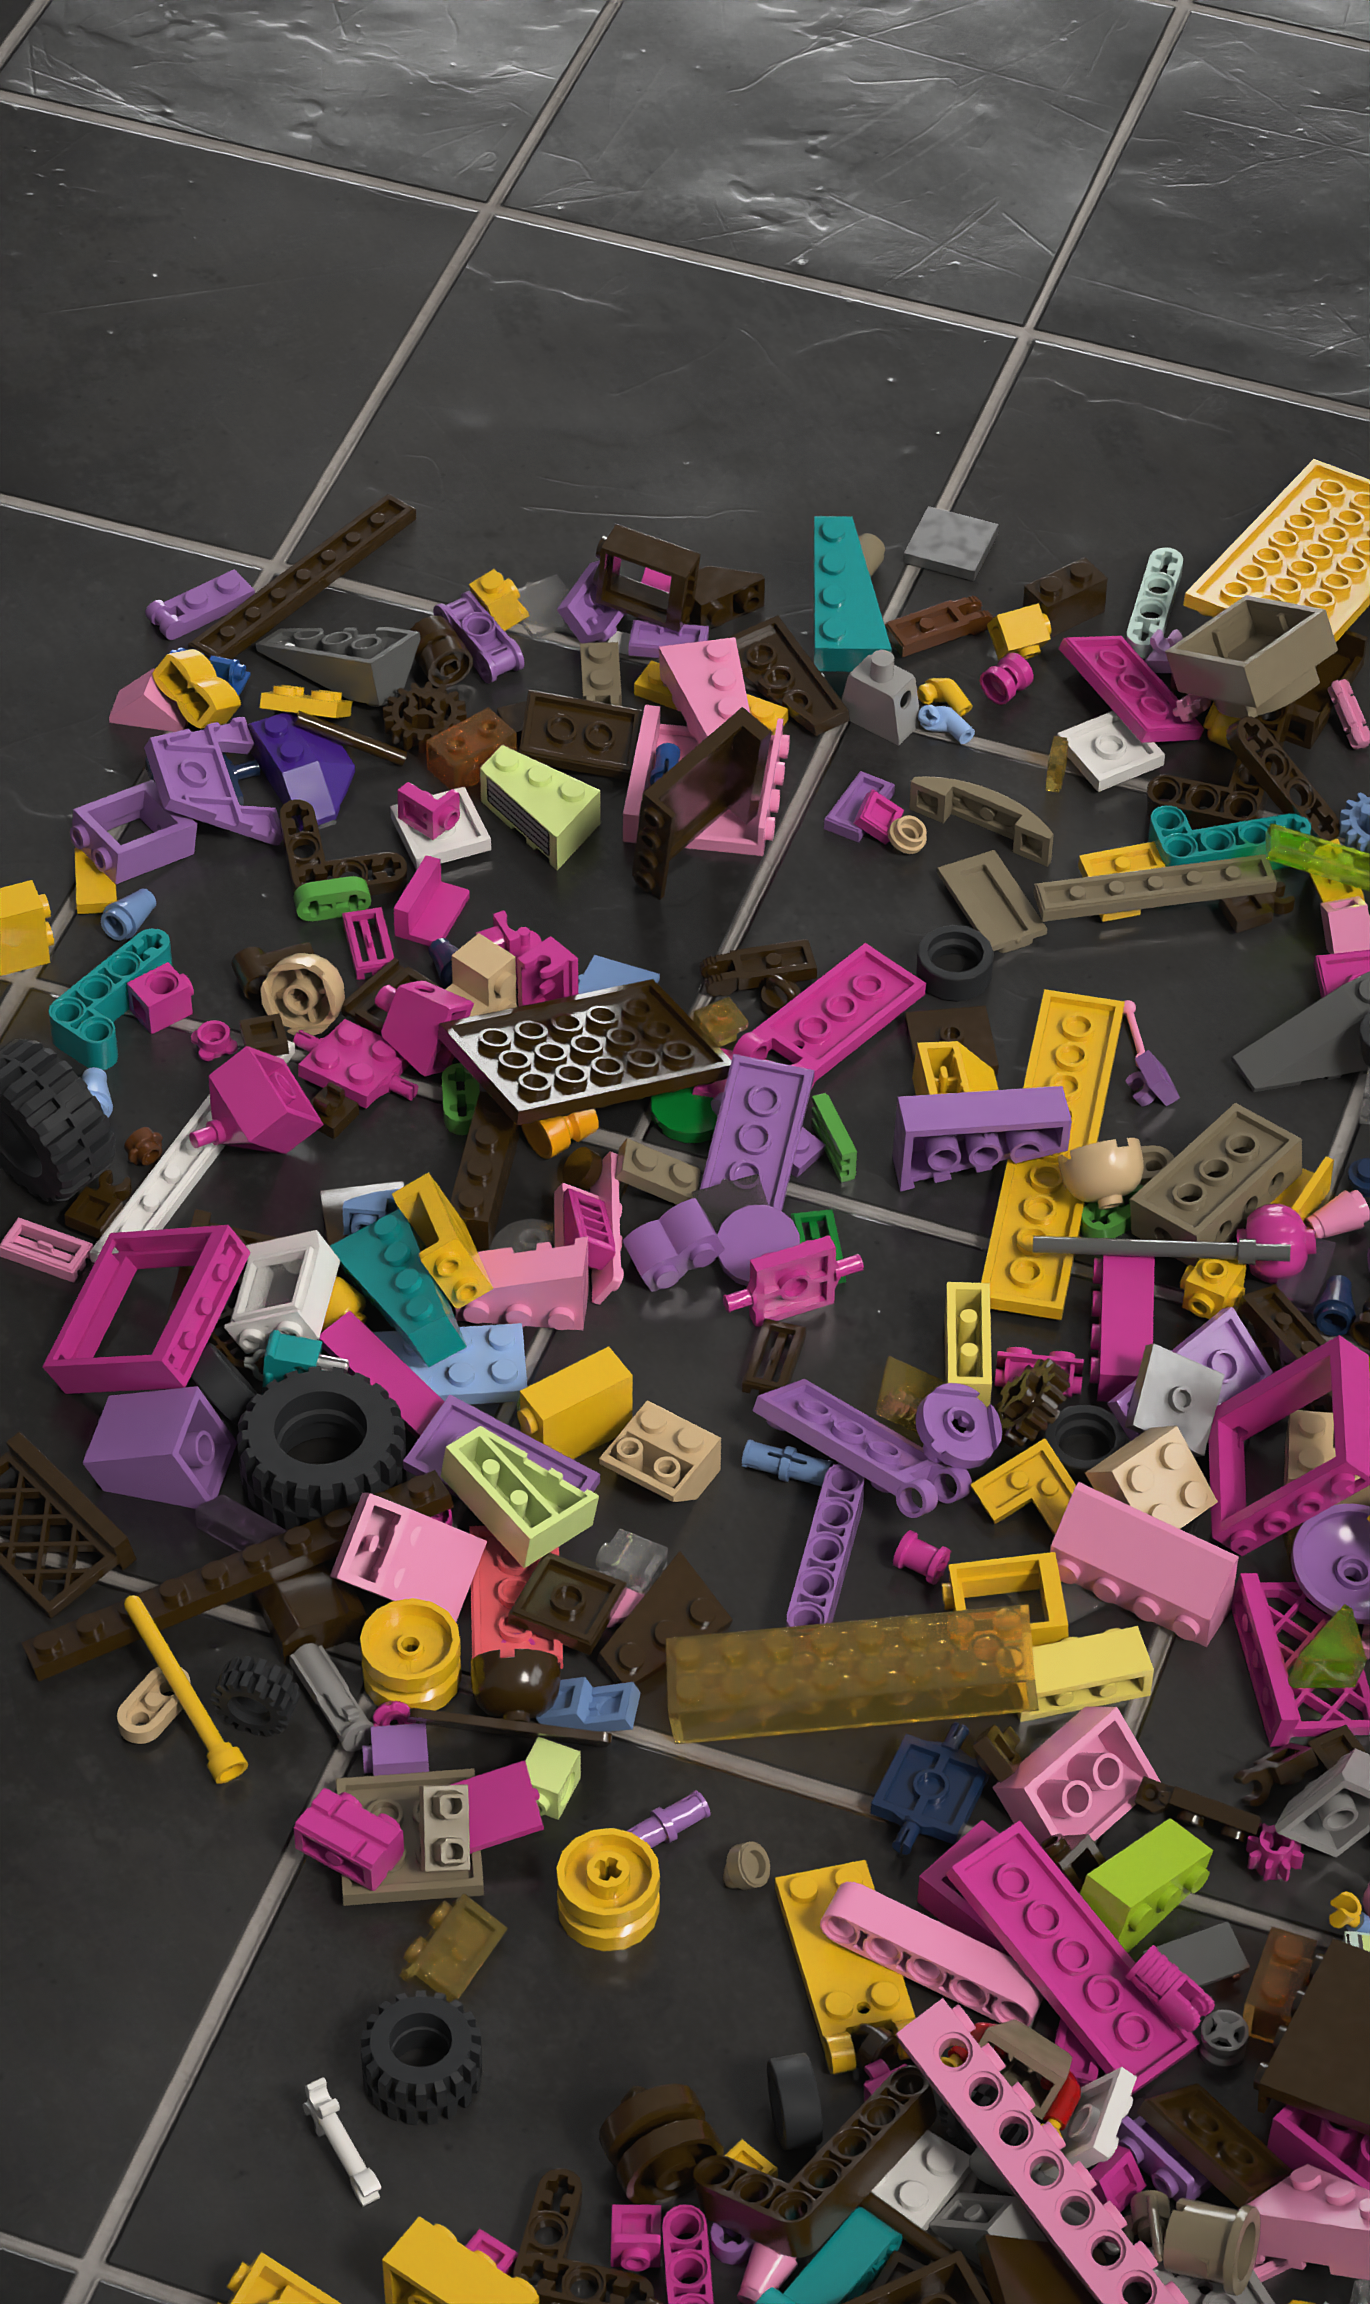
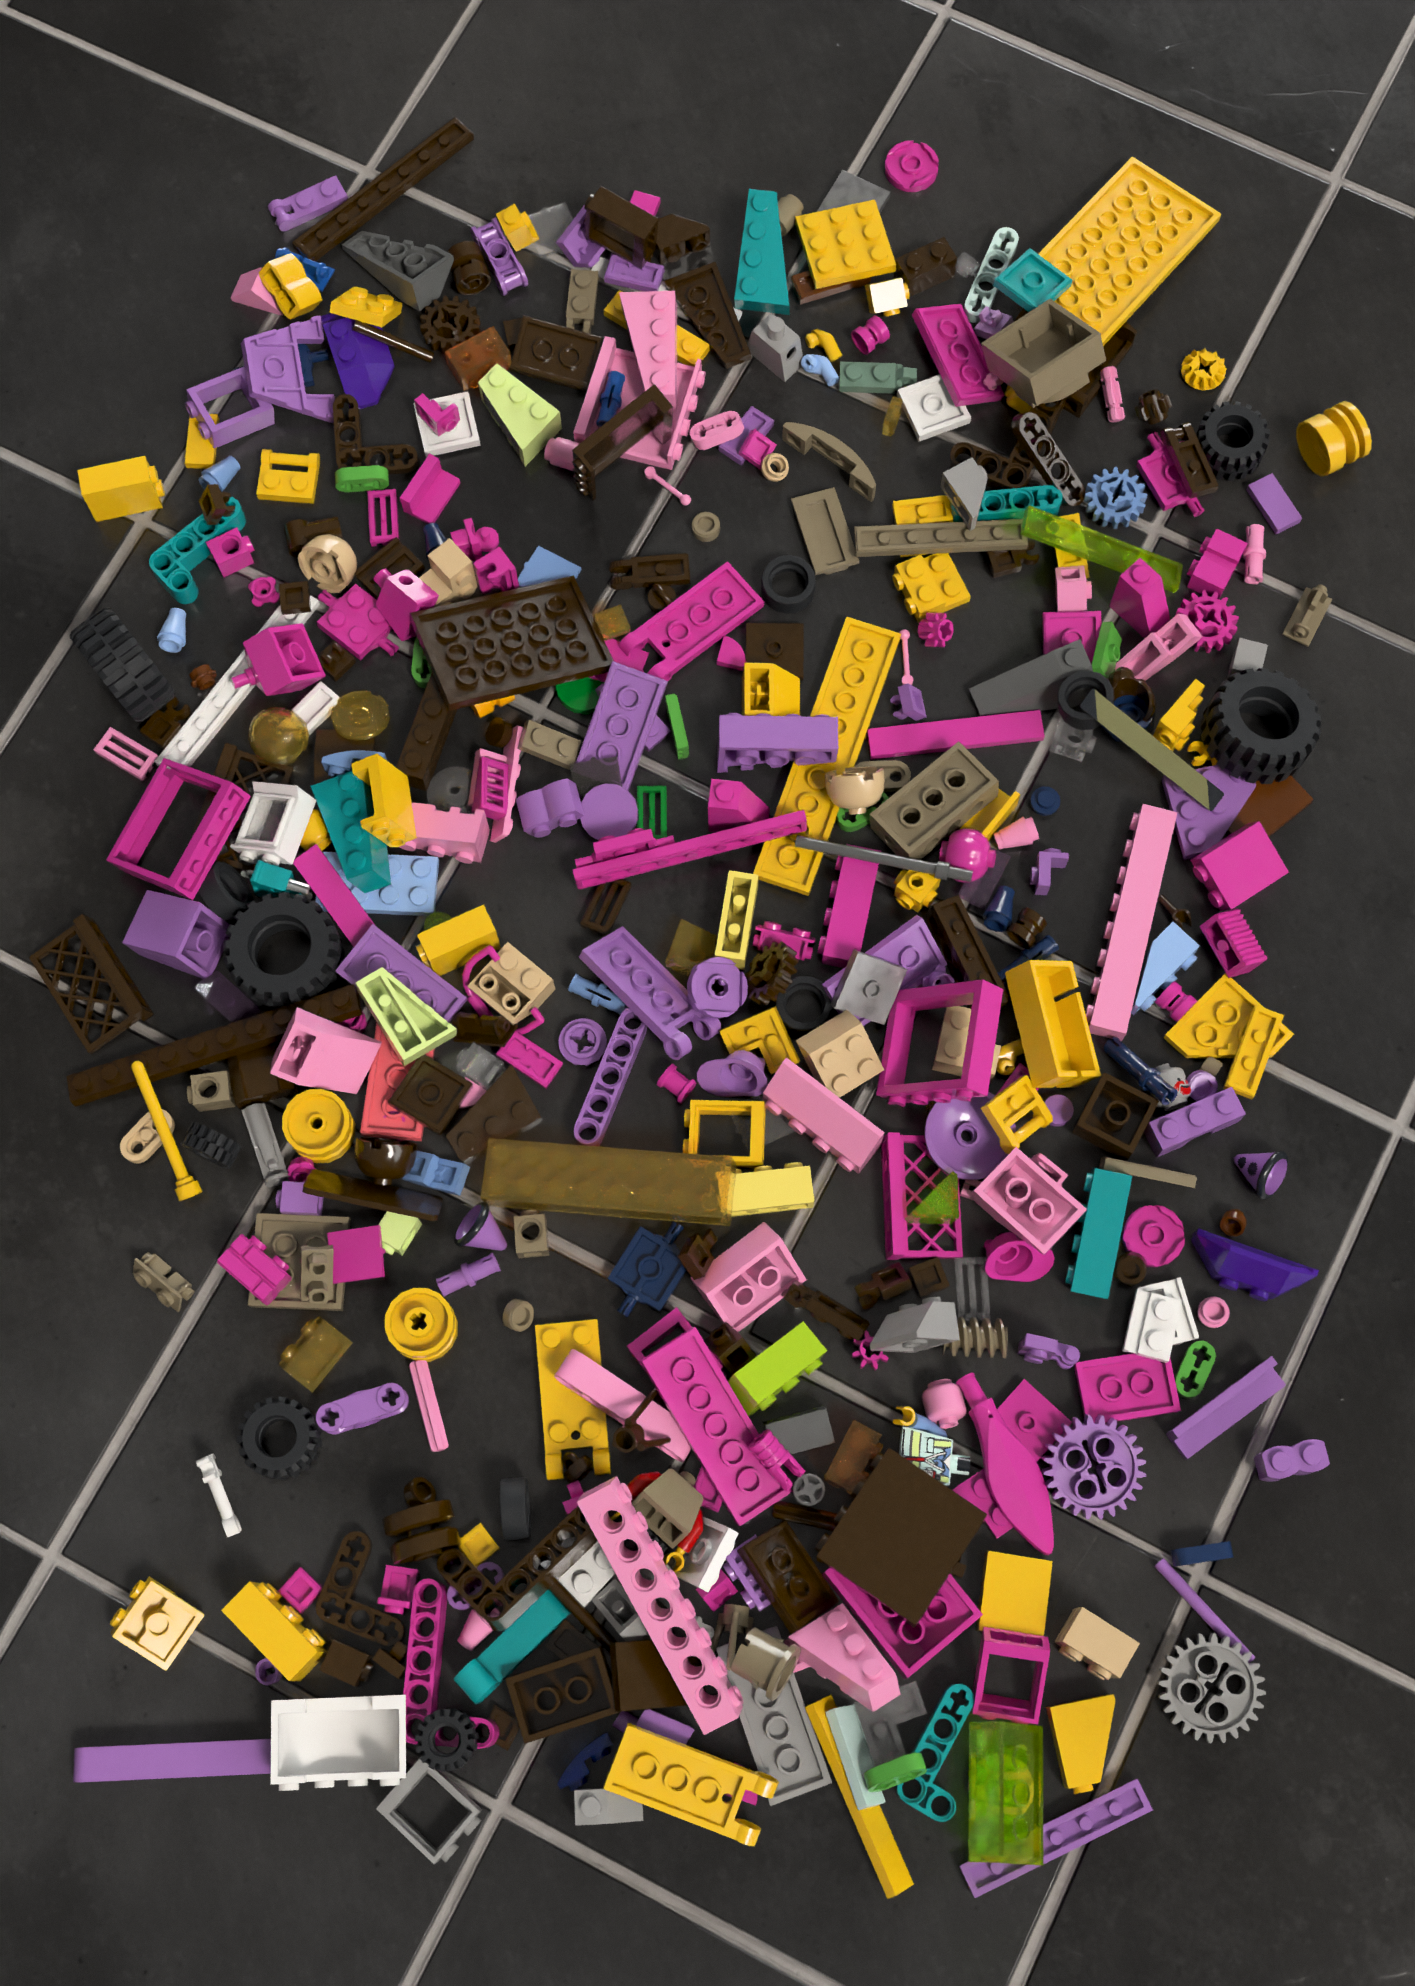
camera: 10 degrees right, 25 degrees up
none -> dark tan hinge [133,1252,195,1312]
none -> dark tan brick [187,1070,236,1112]
none -> dark brown tile [199,484,235,525]
none -> clear yellow cylinder [248,706,309,765]
none -> yellow plate [256,449,320,504]
none -> white tile [280,681,343,743]
none -> medium lavender piece [316,1383,409,1435]
none -> clear yellow tile [331,690,390,741]
none -> bright pink axle [409,1360,449,1452]
none -> dark brown hinge [452,1012,518,1047]
none -> medium lavender hat [454,1202,507,1251]
none -> dark pink piece [462,945,545,1035]
none -> dark pink plate [496,1031,563,1089]
none -> dark tan brick [513,1210,549,1259]
none -> bright pink brick [544,437,580,471]
none -> medium lavender gear [559,1018,607,1066]
none -> dark pink tile [573,810,807,890]
none -> dark brown plant [612,1389,671,1453]
none -> bright pink hinge [644,466,691,506]
none -> bright pink beam [690,411,744,450]
none -> dark tan tile [692,512,720,542]
none -> medium lavender piece [697,1050,767,1097]
none -> dark pink slope [708,779,770,832]
none -> dark pink tile [717,635,746,671]
none -> dark brown axle [772,1501,837,1531]
none -> yellow plate [795,199,896,289]
none -> sand green hinge [839,361,917,394]
none -> dark pink tile [867,710,1045,760]
none -> dark pink tile [885,140,939,192]
none -> yellow plate [892,553,971,623]
none -> dark pink gear [918,612,954,647]
none -> light grey slope [940,457,988,531]
none -> clear plate [956,252,980,278]
none -> teal tile [993,248,1073,312]

